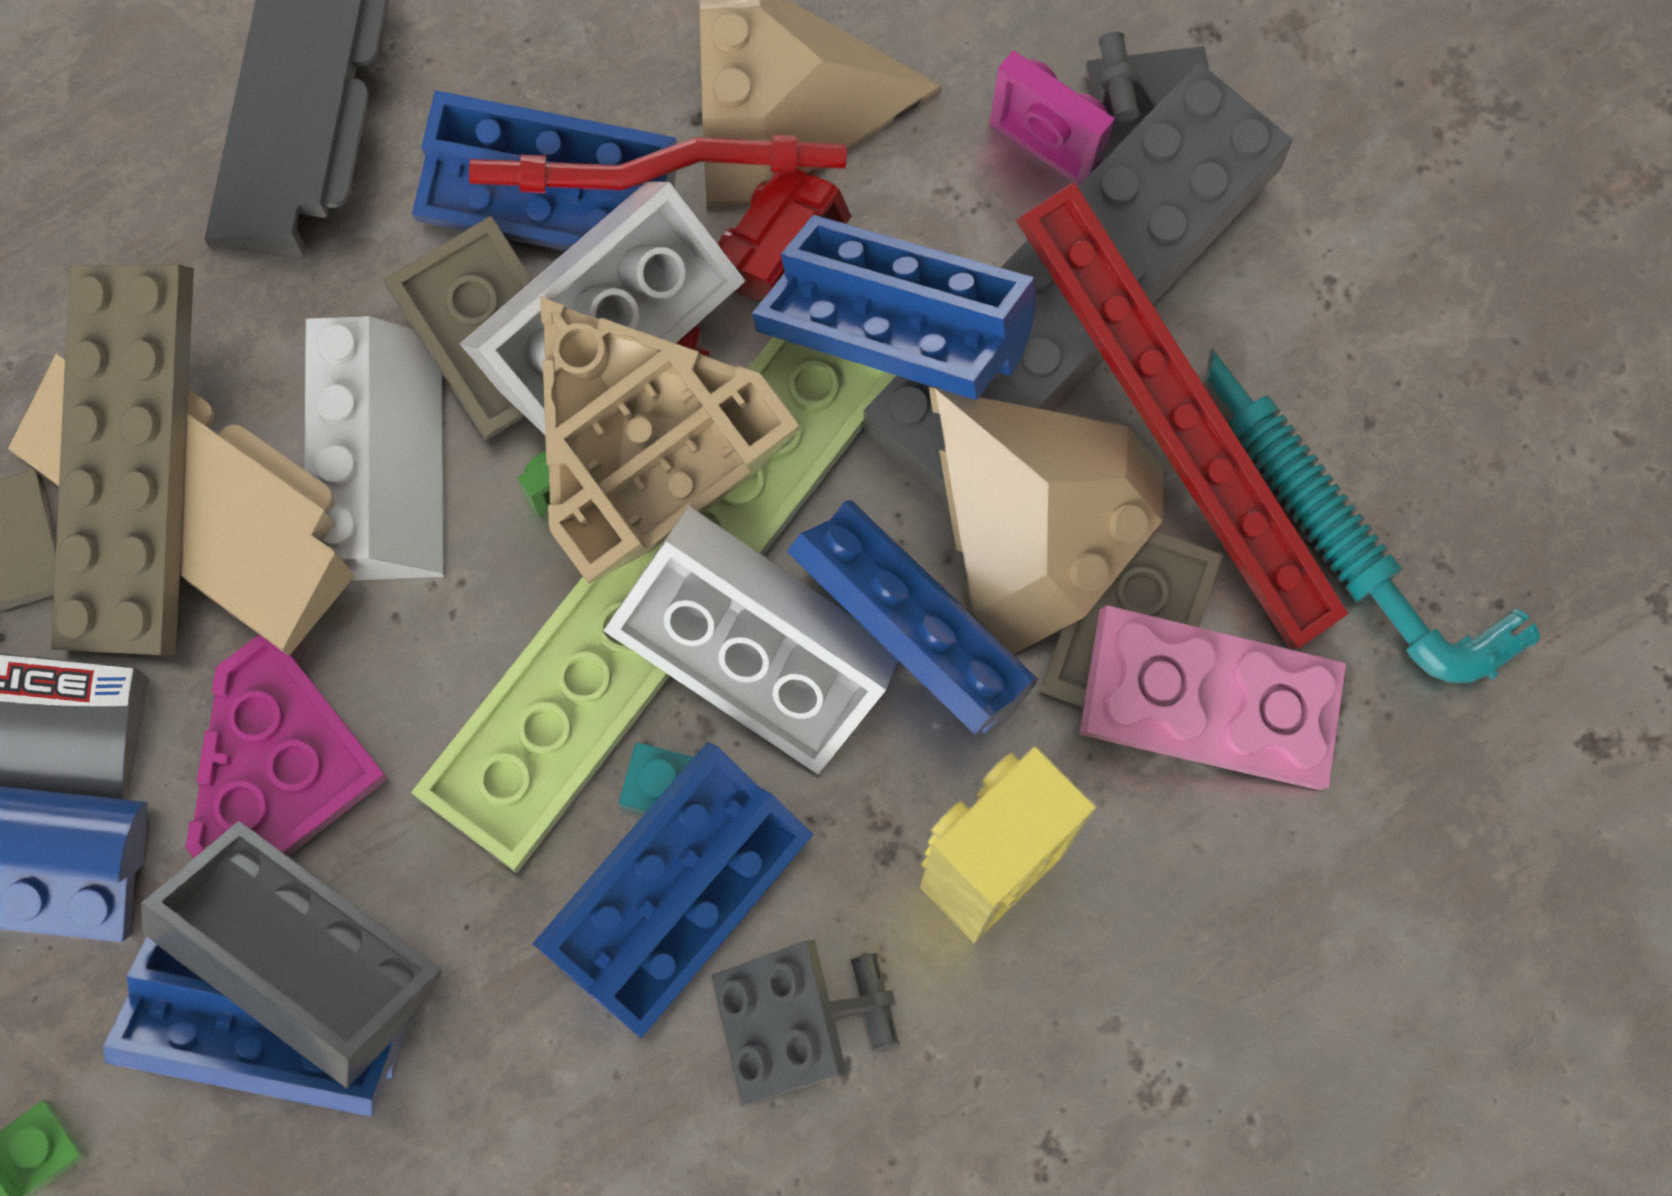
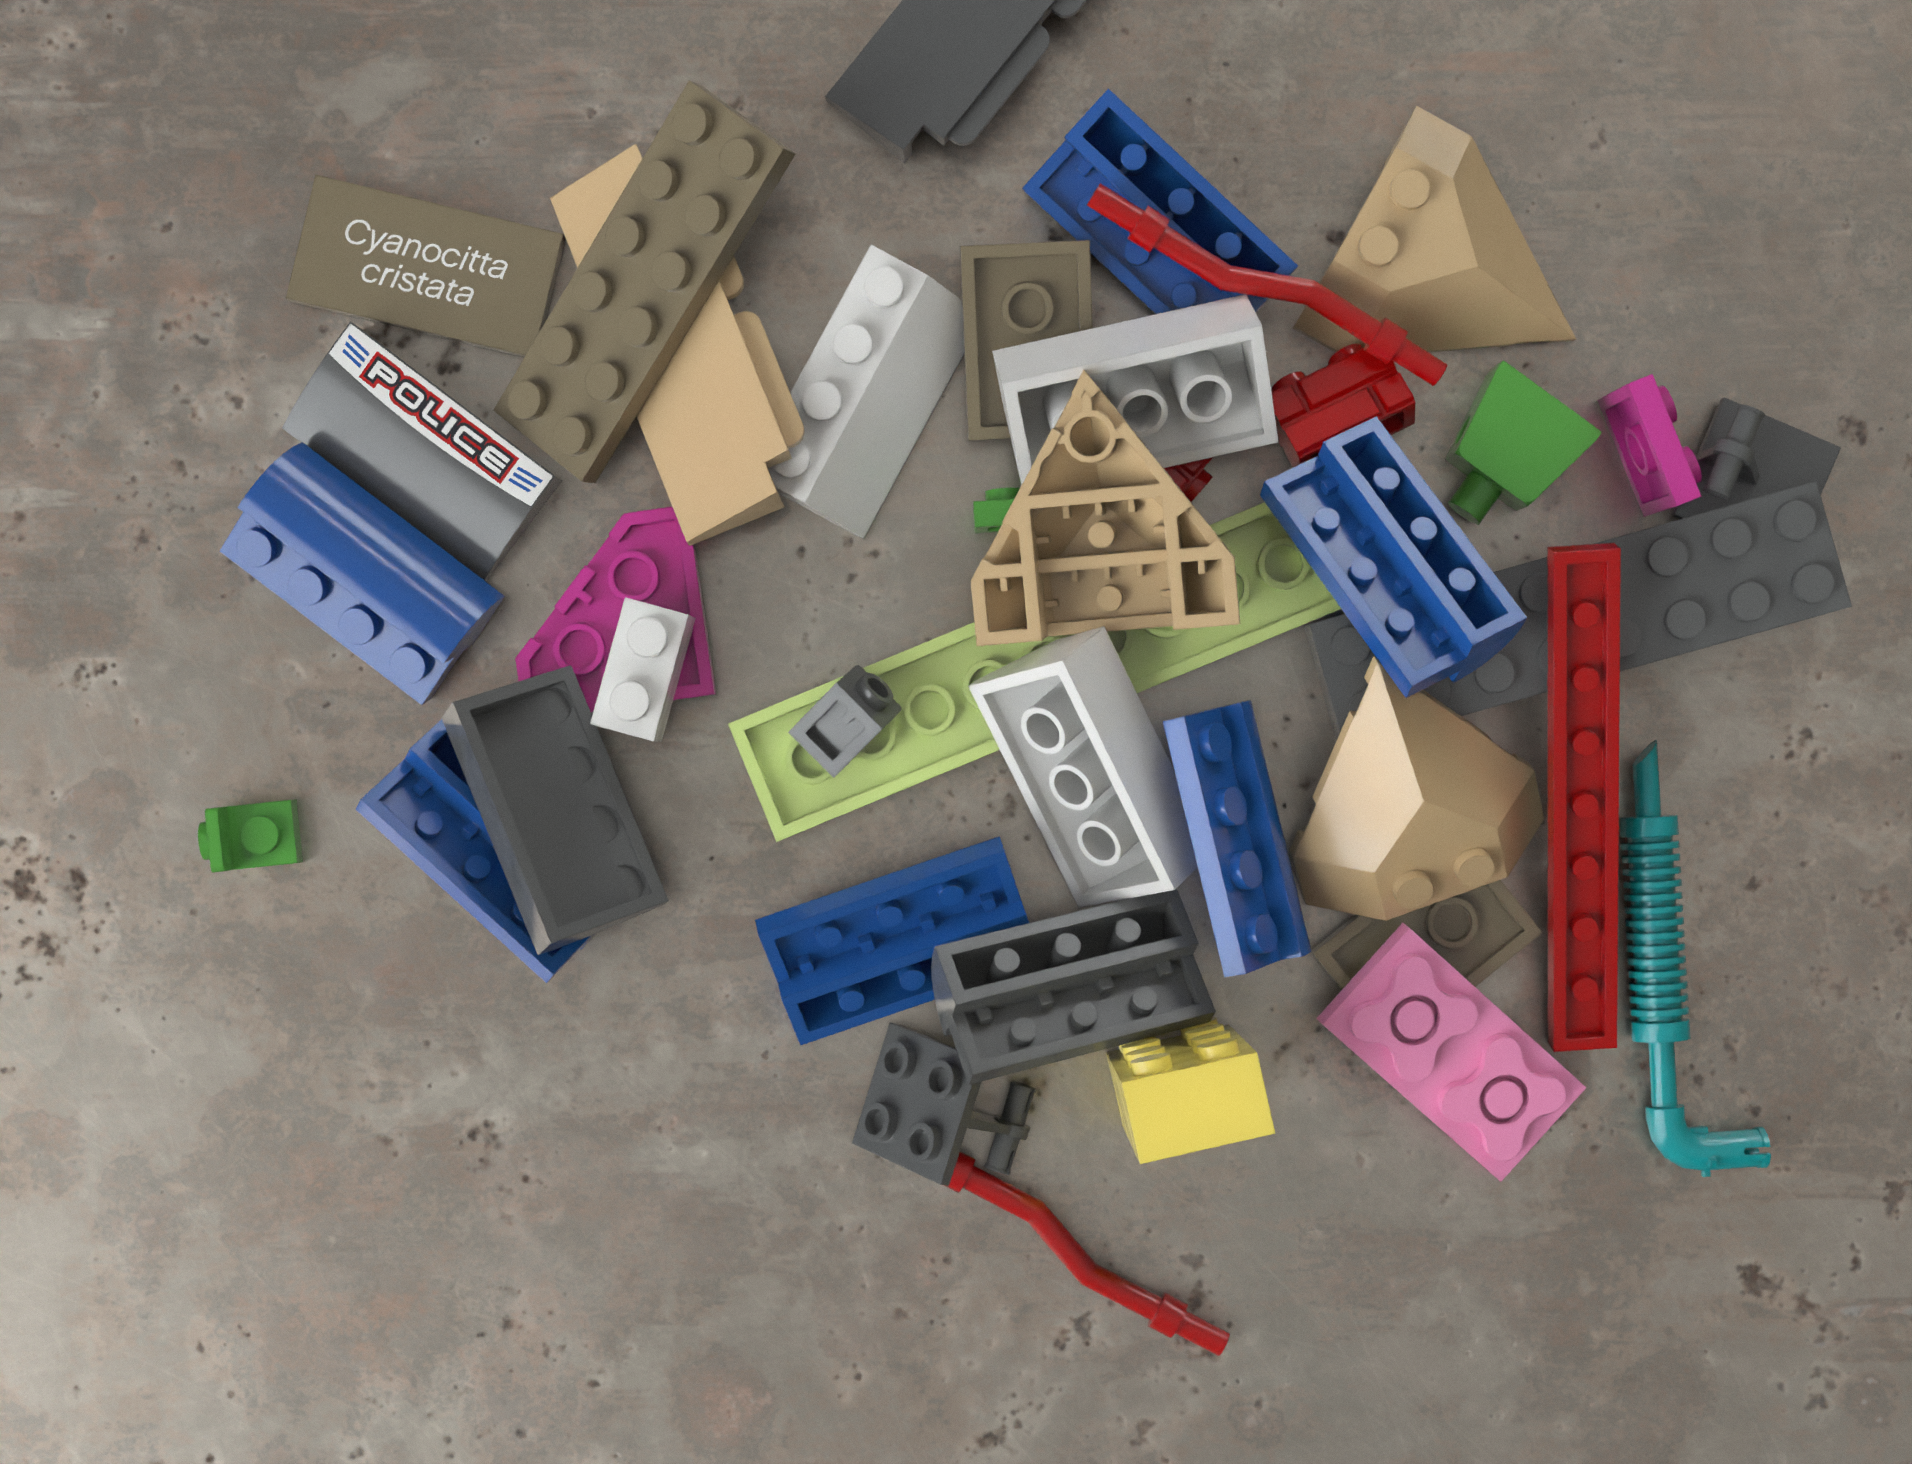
camera: 30 degrees right, 15 degrees up
teal plate [618,742,694,814] -> none
none -> white brick [590,597,696,742]
none -> bracket [788,665,902,778]
none -> dark grey brick [931,888,1216,1085]
none -> red bar [944,1151,1230,1356]
none -> bright green torso [1445,360,1602,525]

